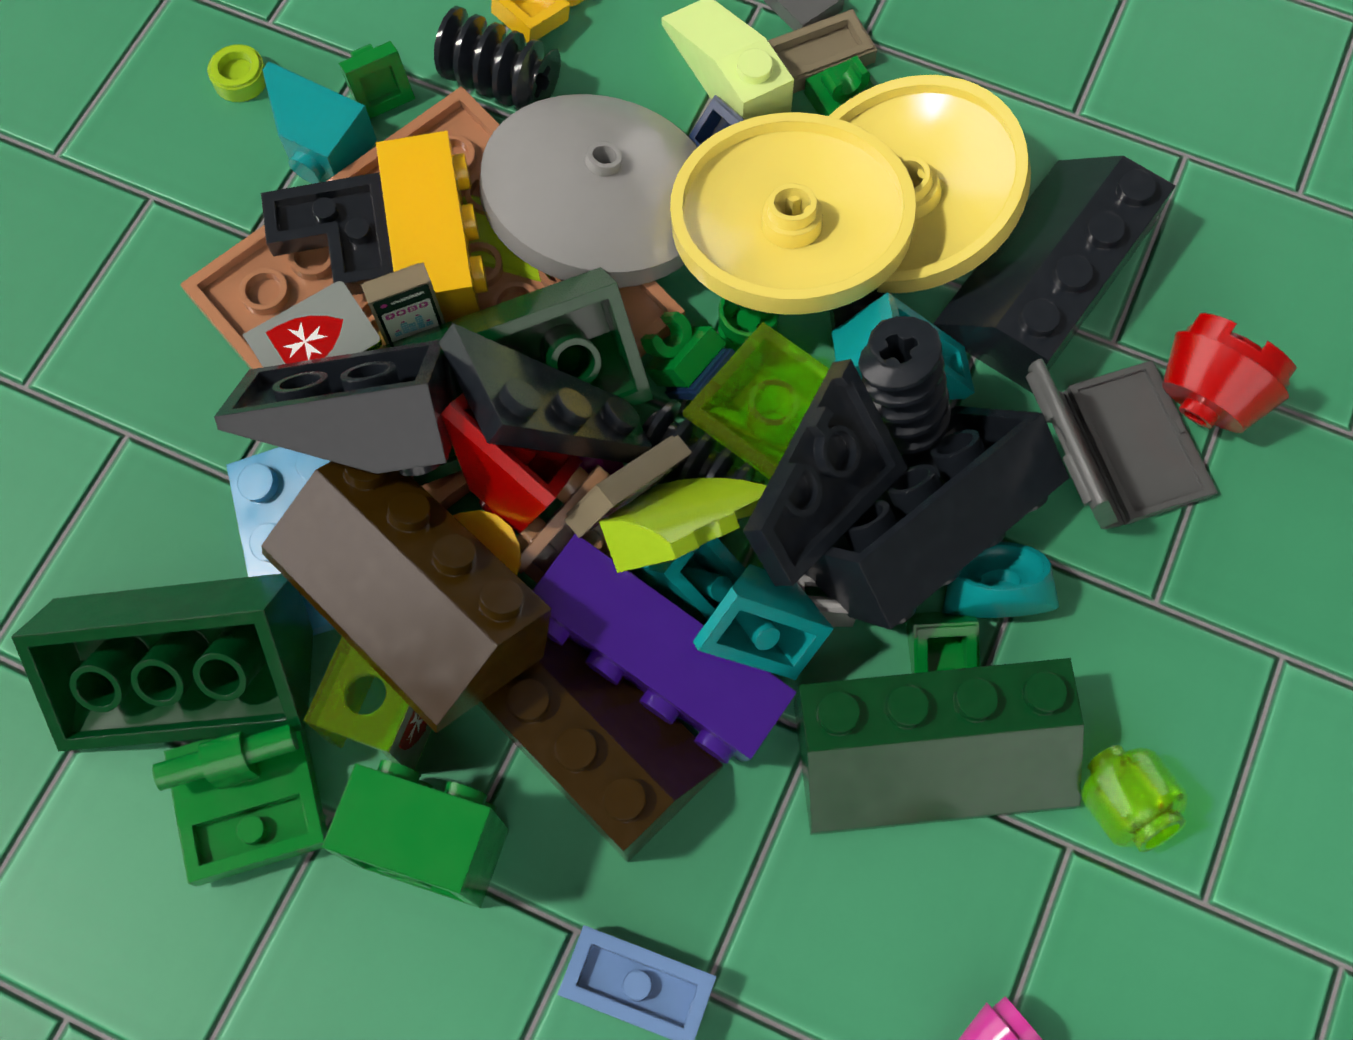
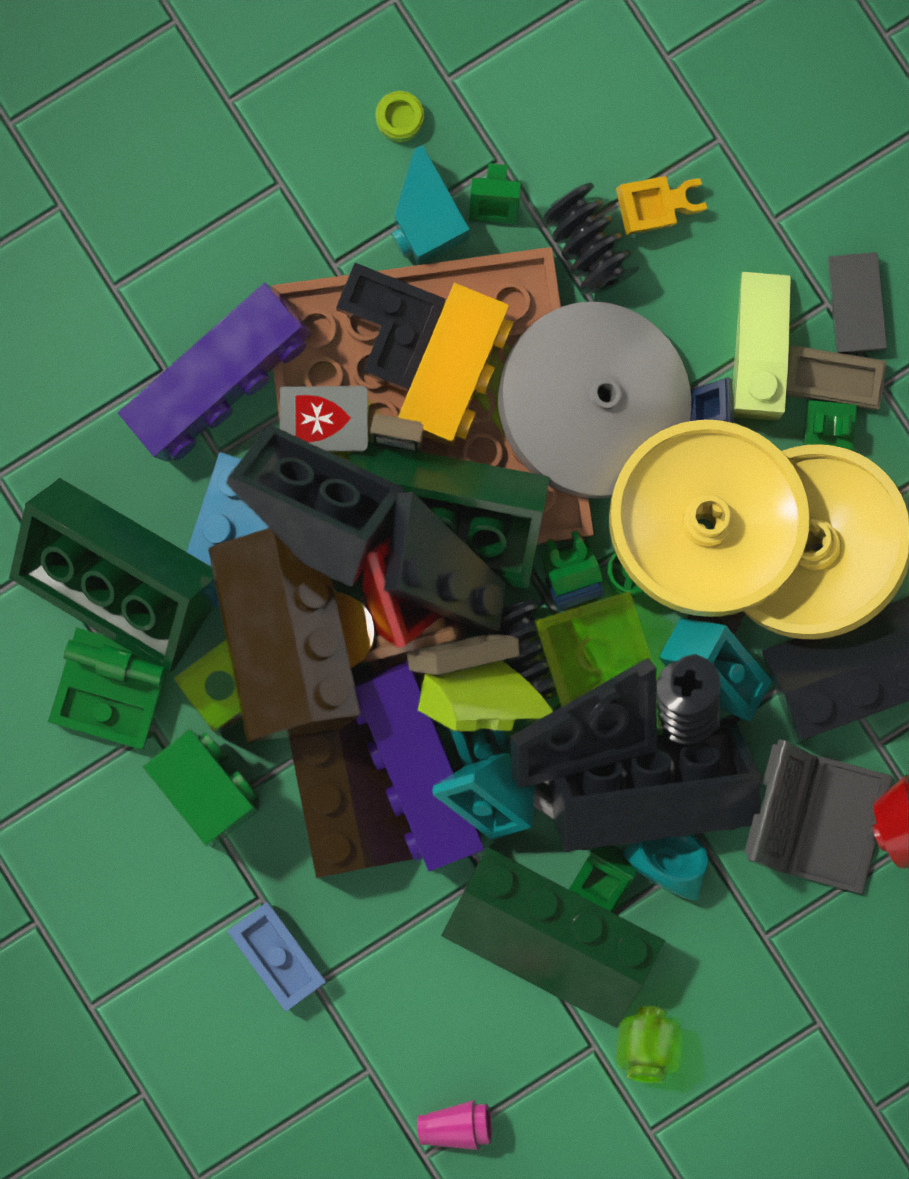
camera: 30 degrees right, 15 degrees up
none -> dark purple brick [118,282,313,462]

